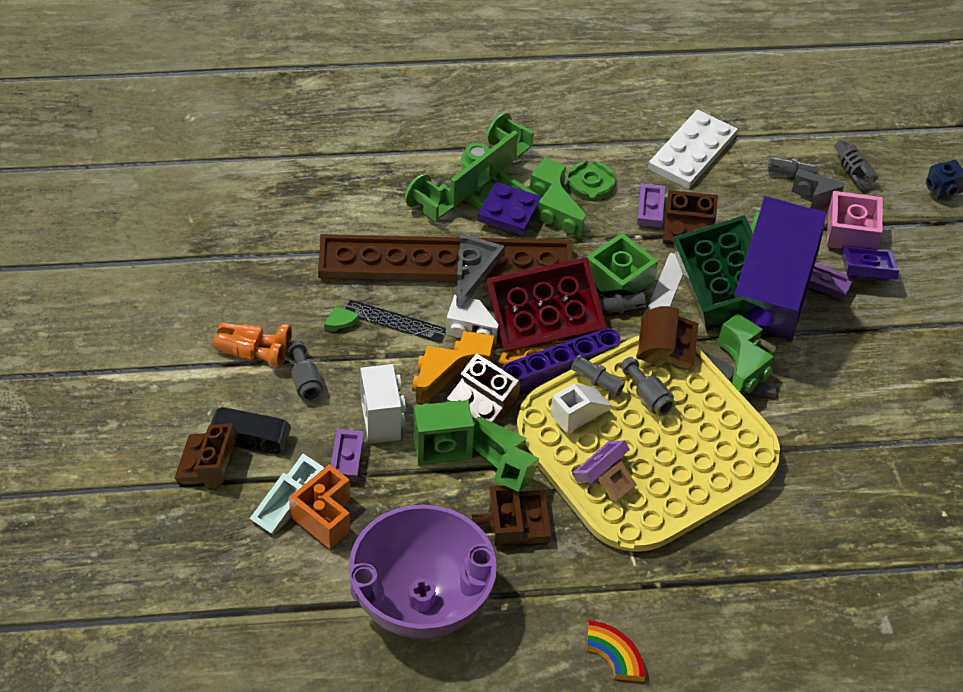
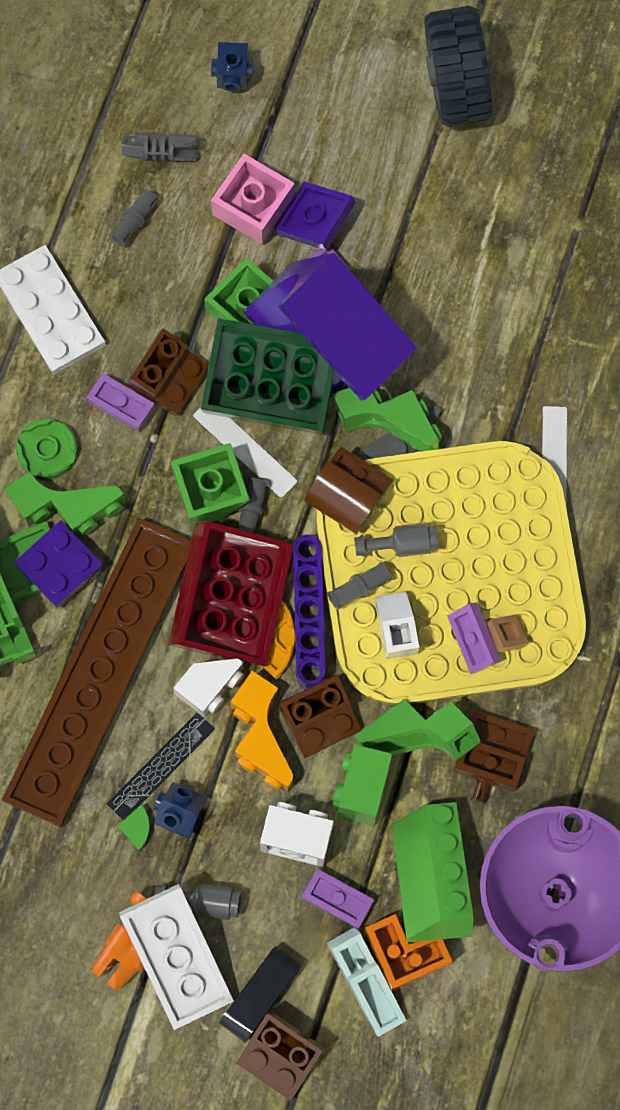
camera: 65 degrees left, 25 degrees up
dark grey wing [456,234,505,307] -> none
dark grey slope [792,169,845,210] -> none
none -> white plate [119,884,234,1030]
none -> dark blue brick [153,782,208,839]
none -> bright green slope [392,802,474,943]
none -> white sticker [542,406,567,504]

